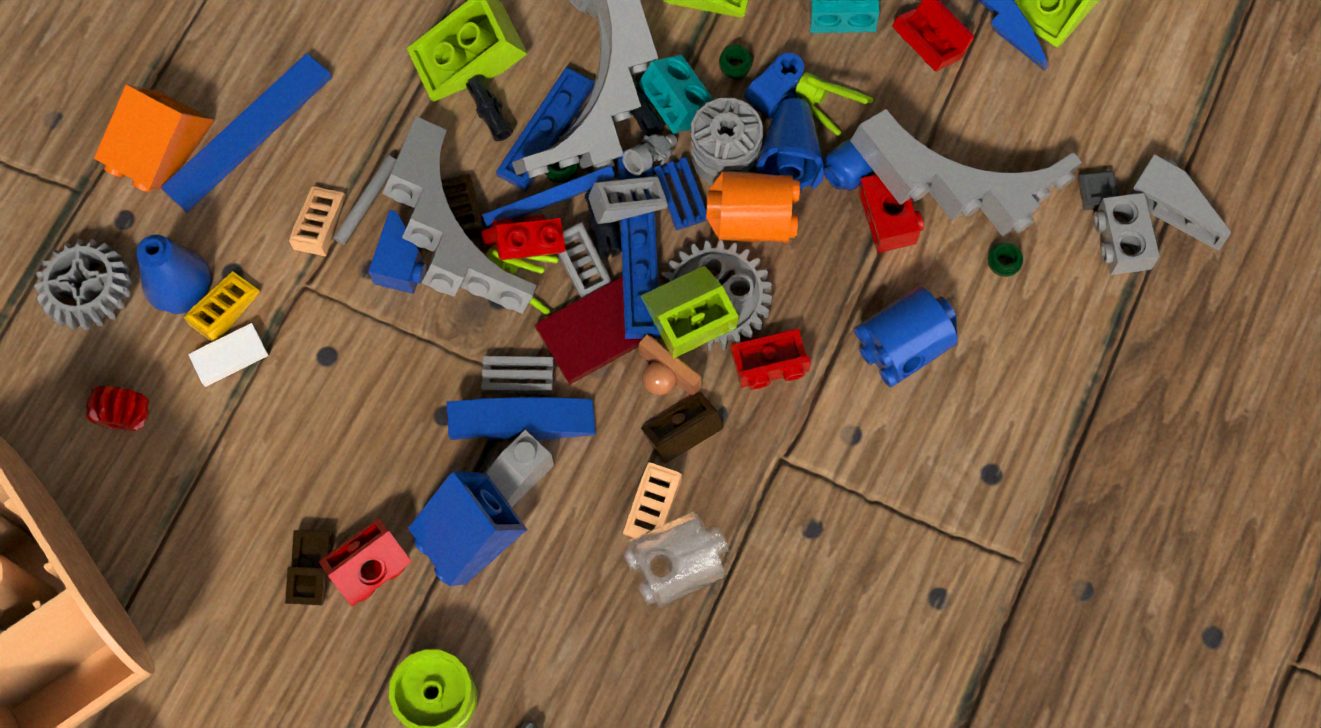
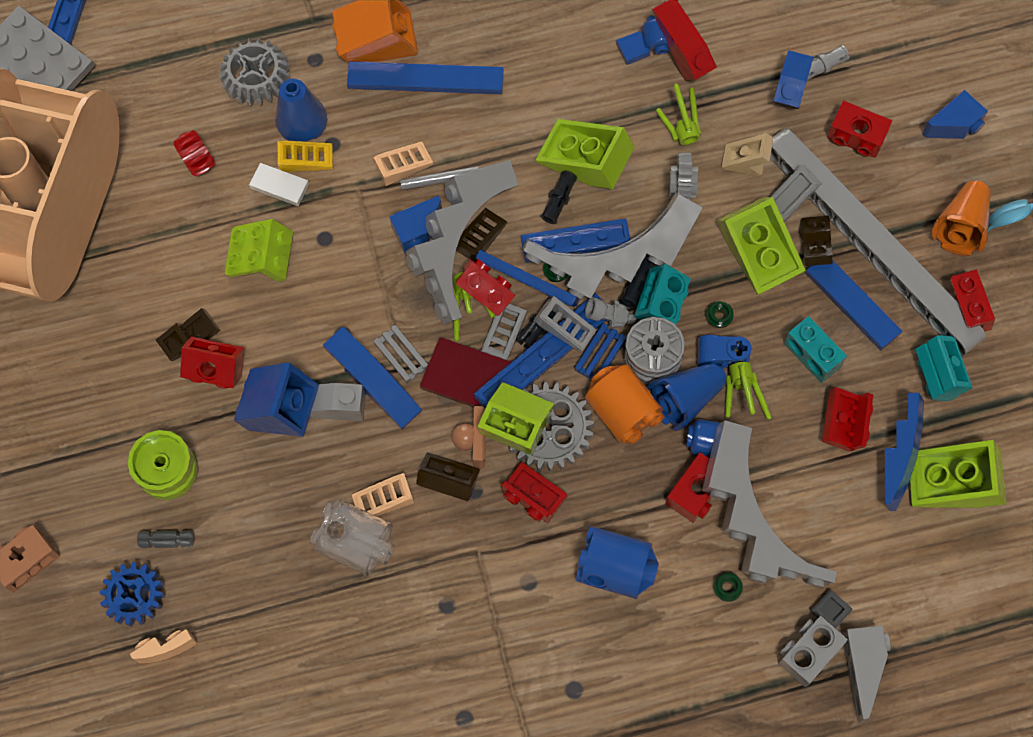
camera: 50 degrees right, 0 degrees up
none -> lime bracket [225,219,293,282]

